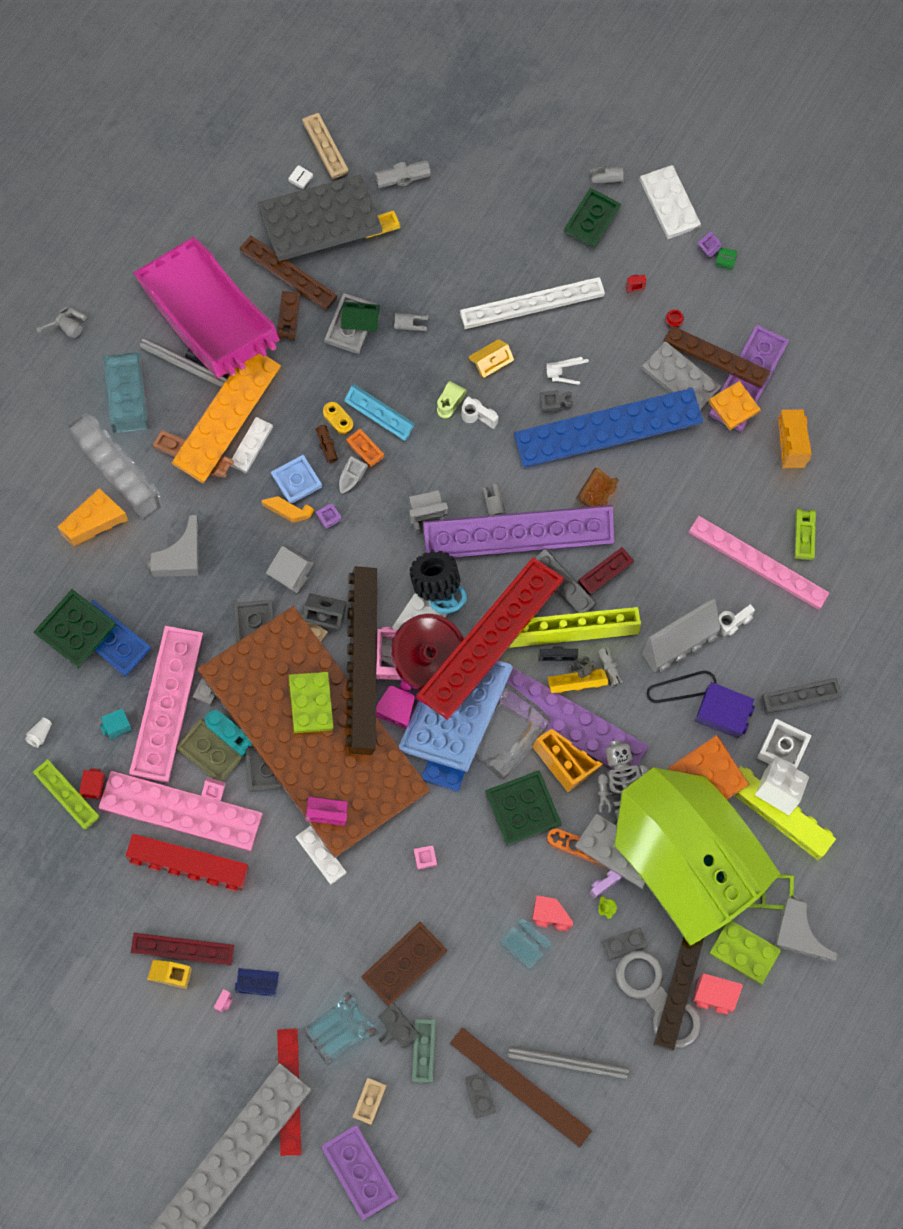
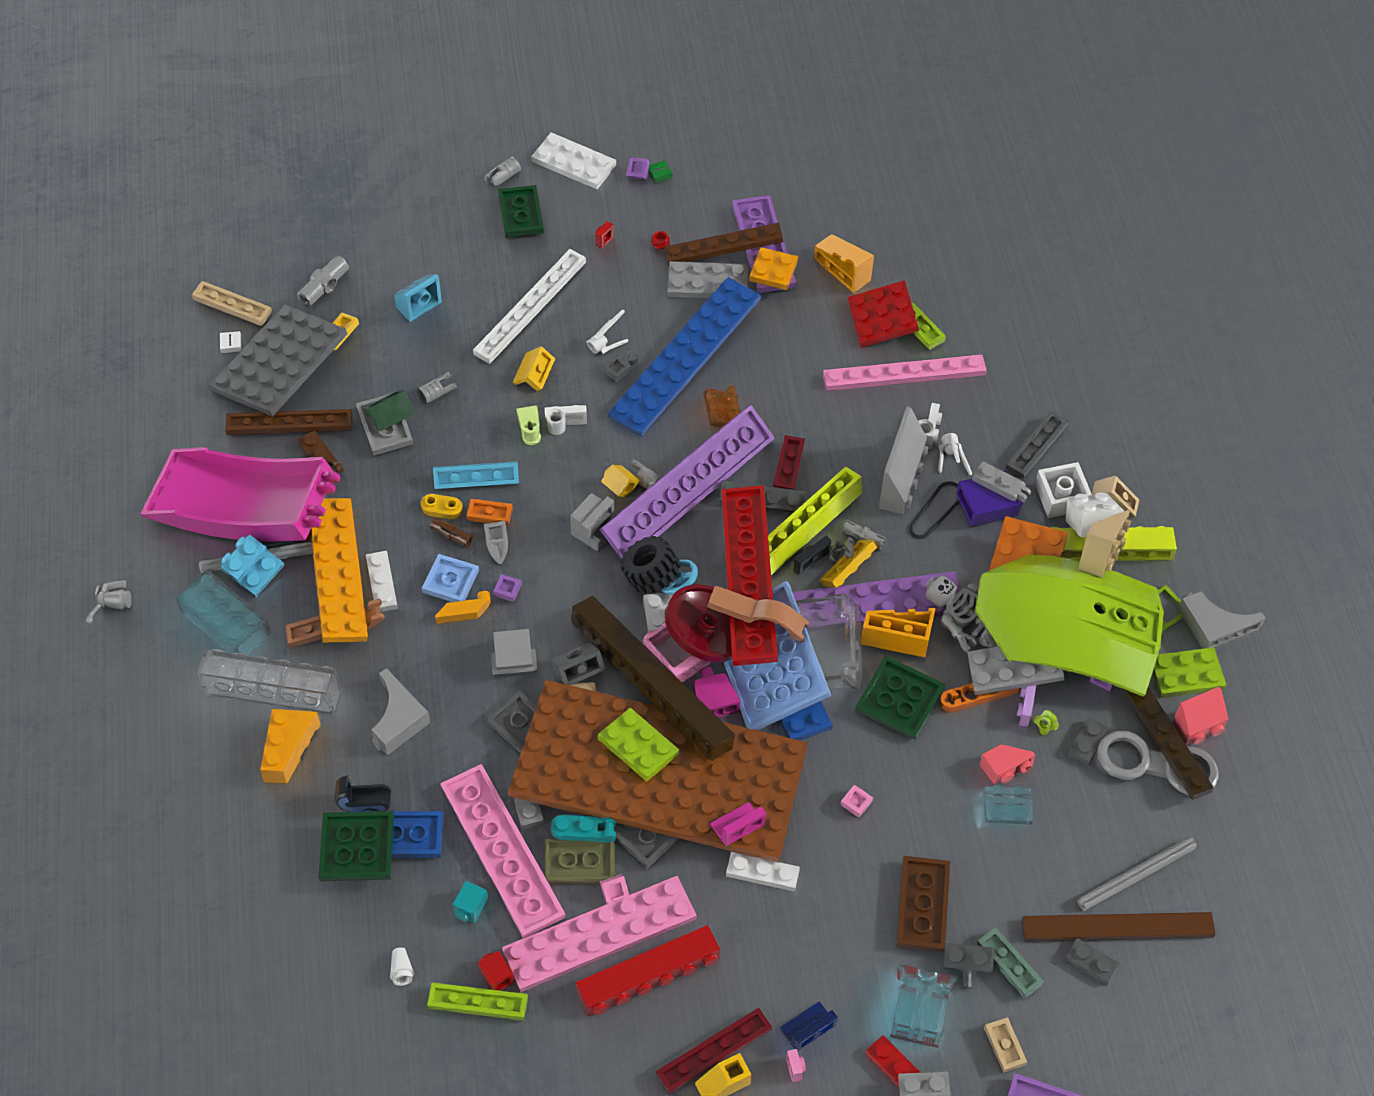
camera: 35 degrees left, 15 degrees down
none -> medium azure plate [221,534,284,597]
none -> black animal [334,775,391,812]
none -> medium azure slope [394,274,442,322]
none -> yellow brick [601,464,640,497]
none -> nougat piece [707,585,809,642]
none -> red plate [847,280,919,348]
none -> white plant [938,433,972,476]
none -> light grey hinge [972,461,1031,502]
none -> tan slope [1078,510,1131,578]
none -> tan slope [1092,475,1139,517]

